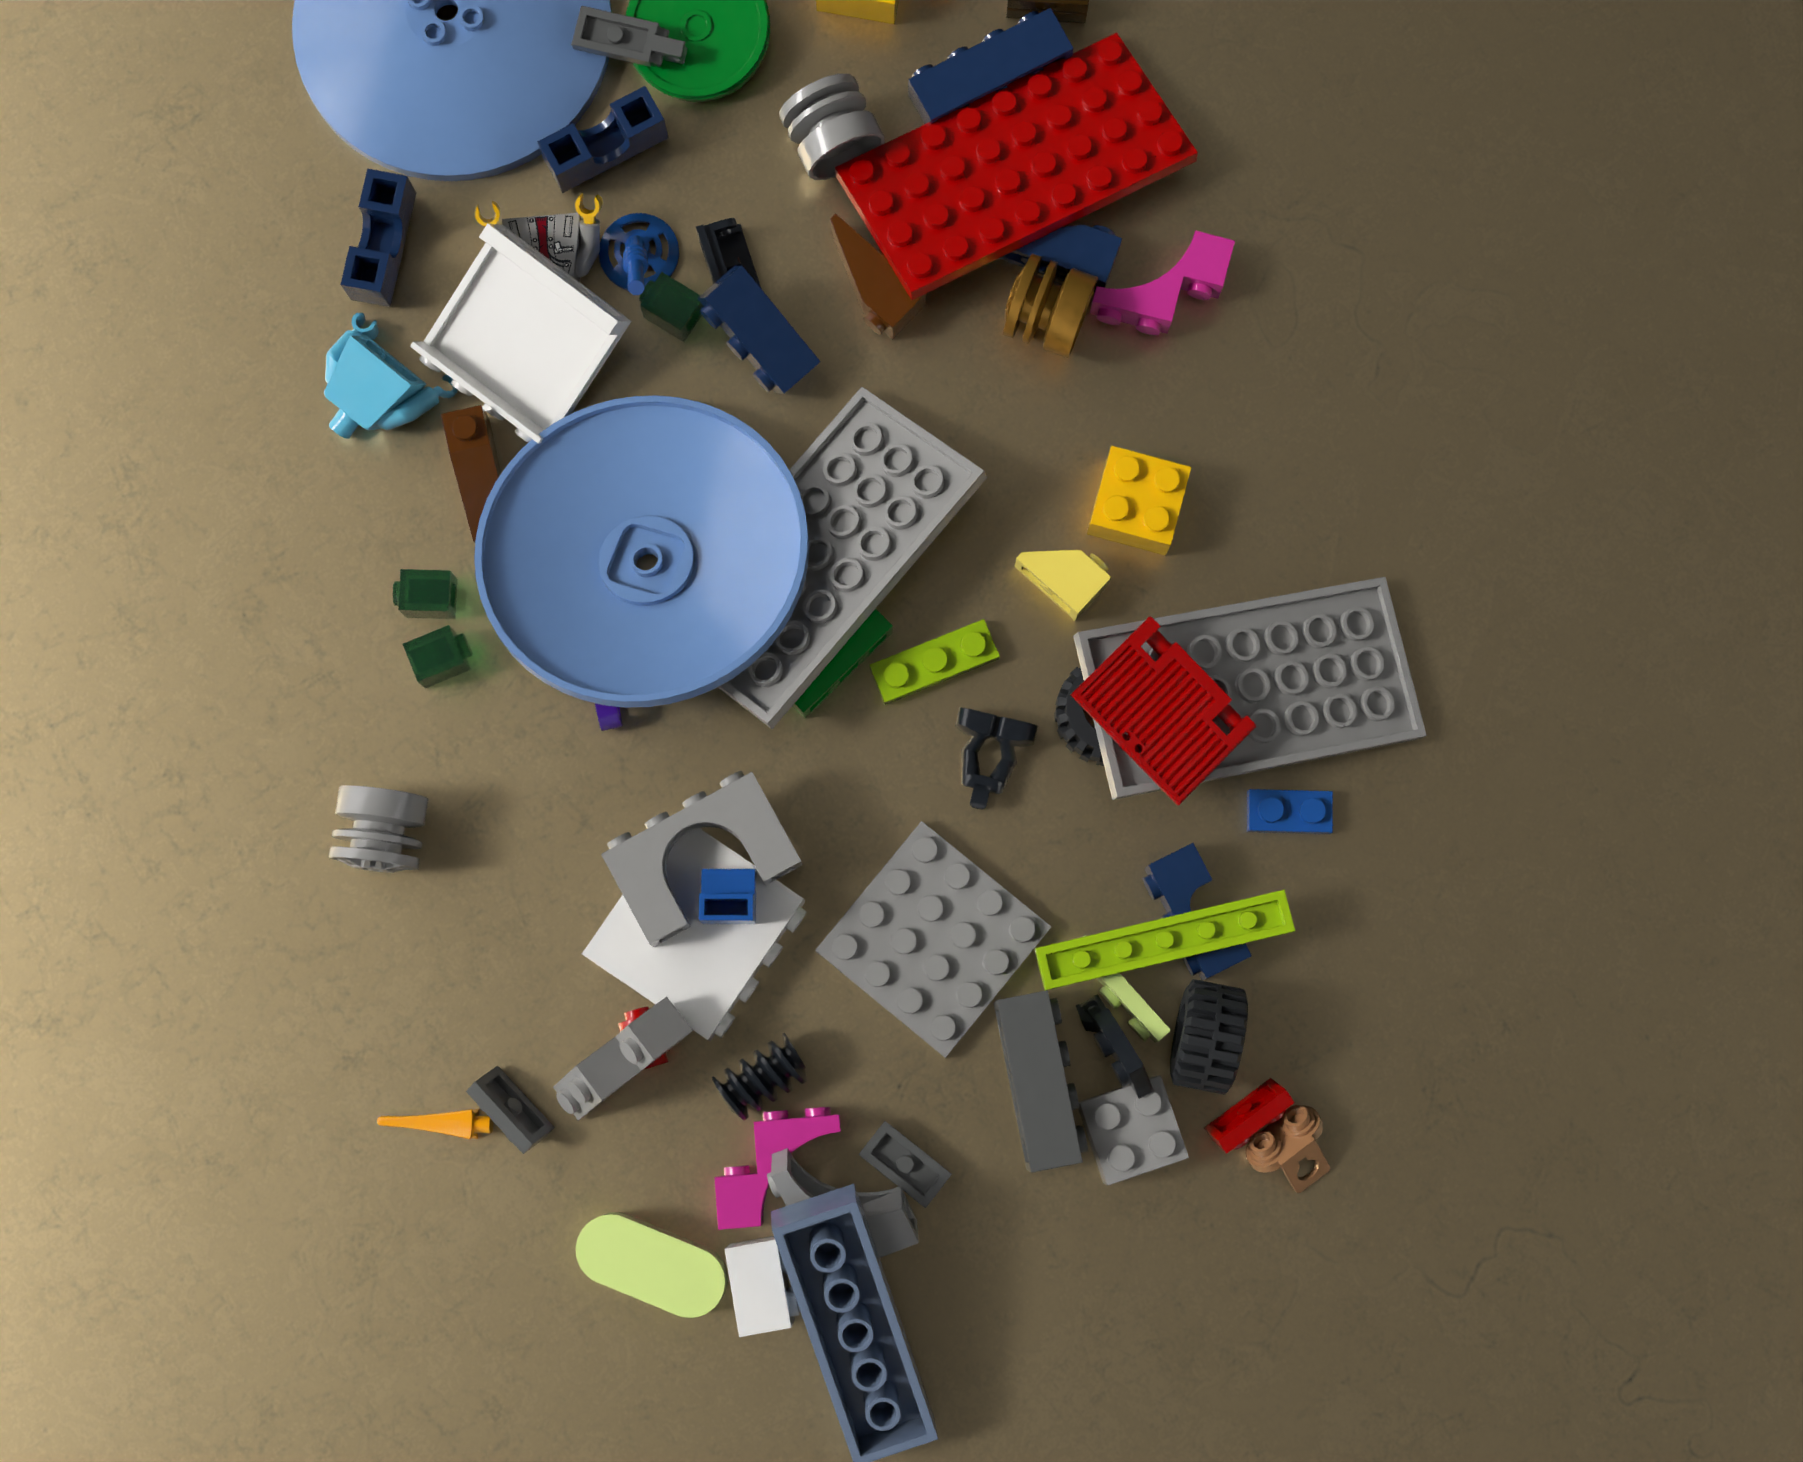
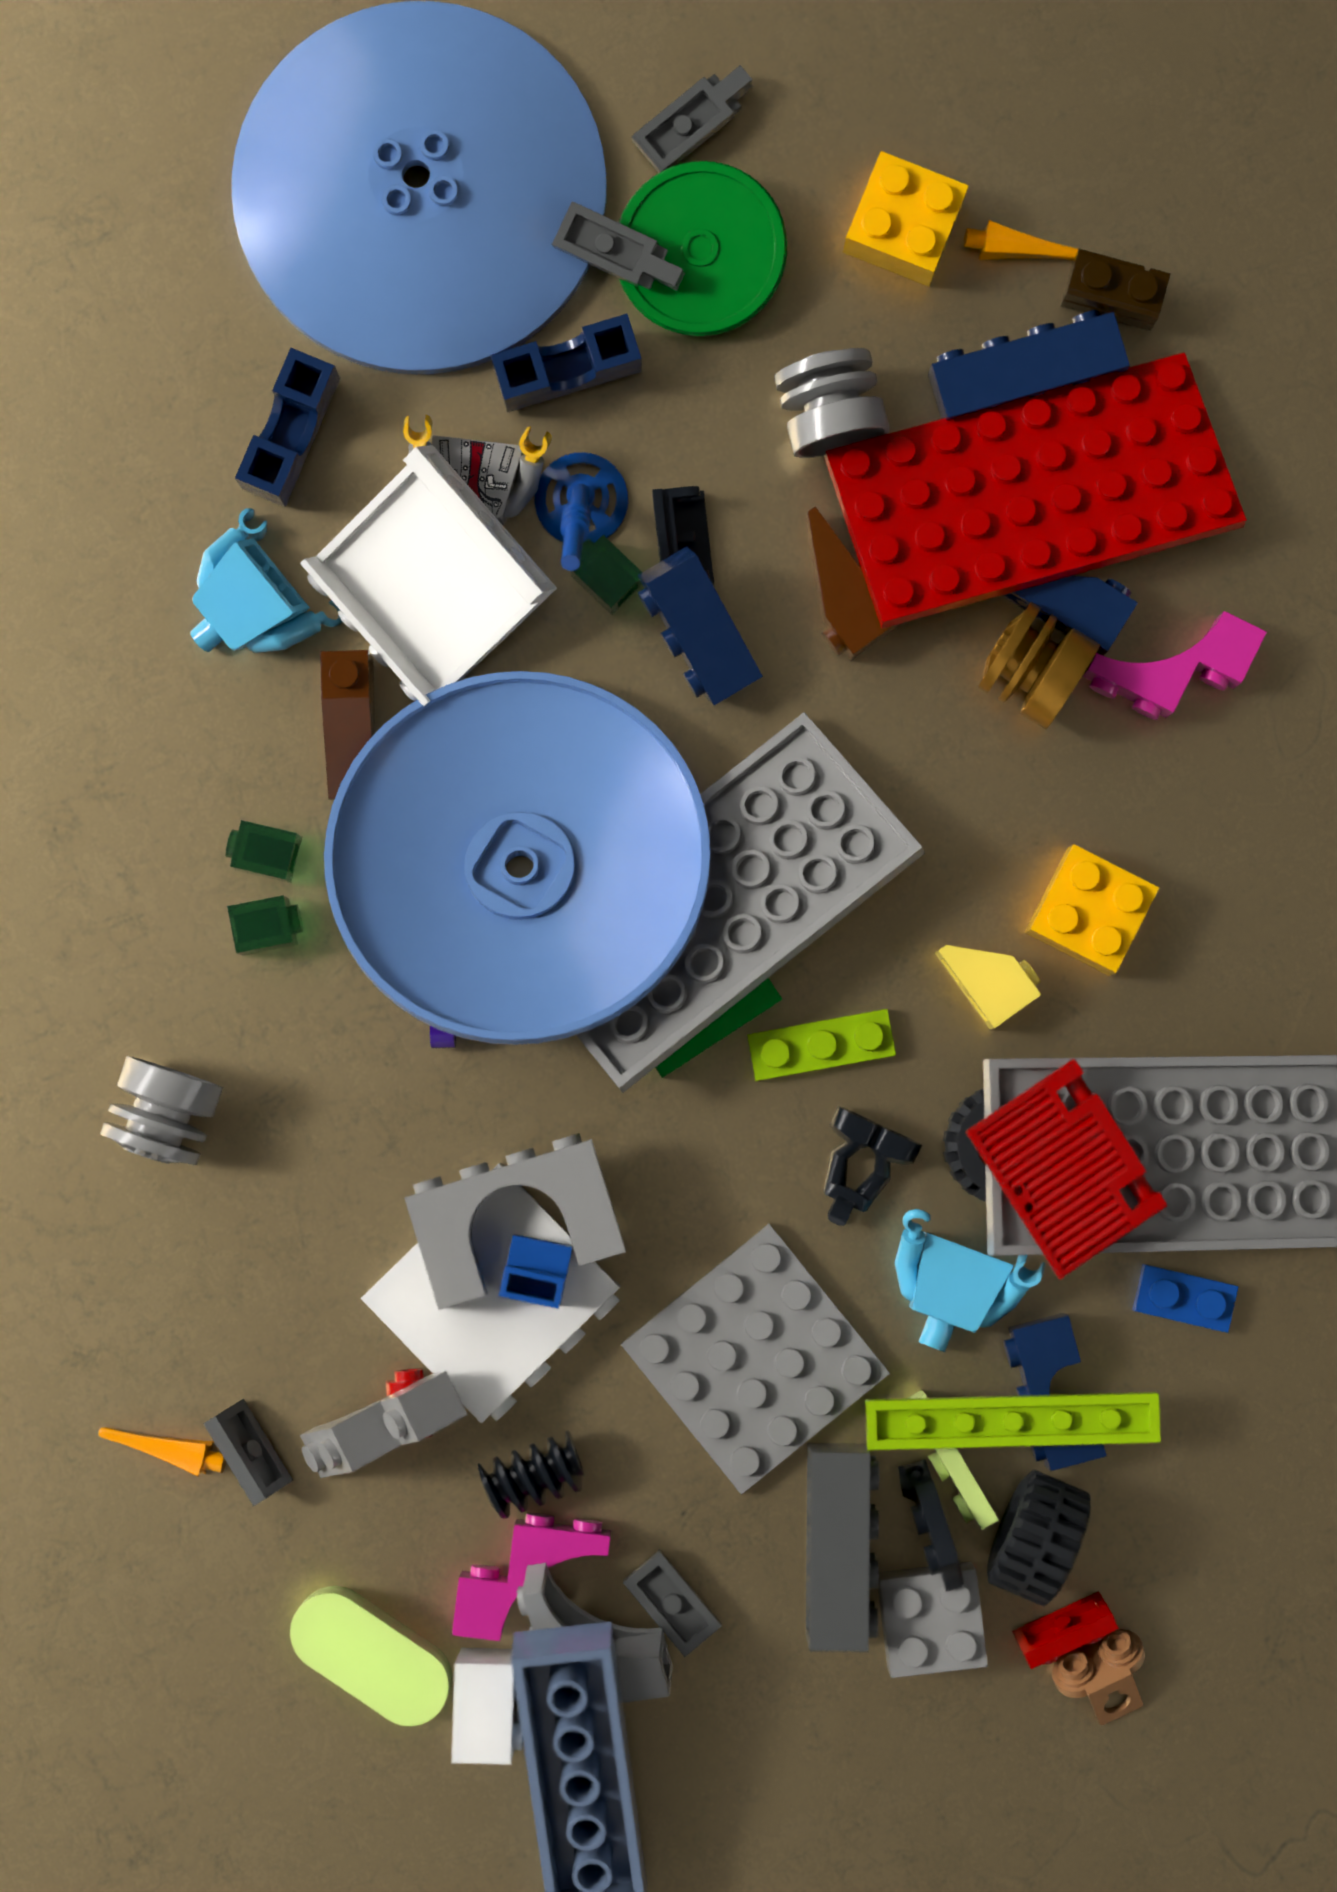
camera: 15 degrees right, 5 degrees up
none -> medium azure torso [894,1209,1046,1352]

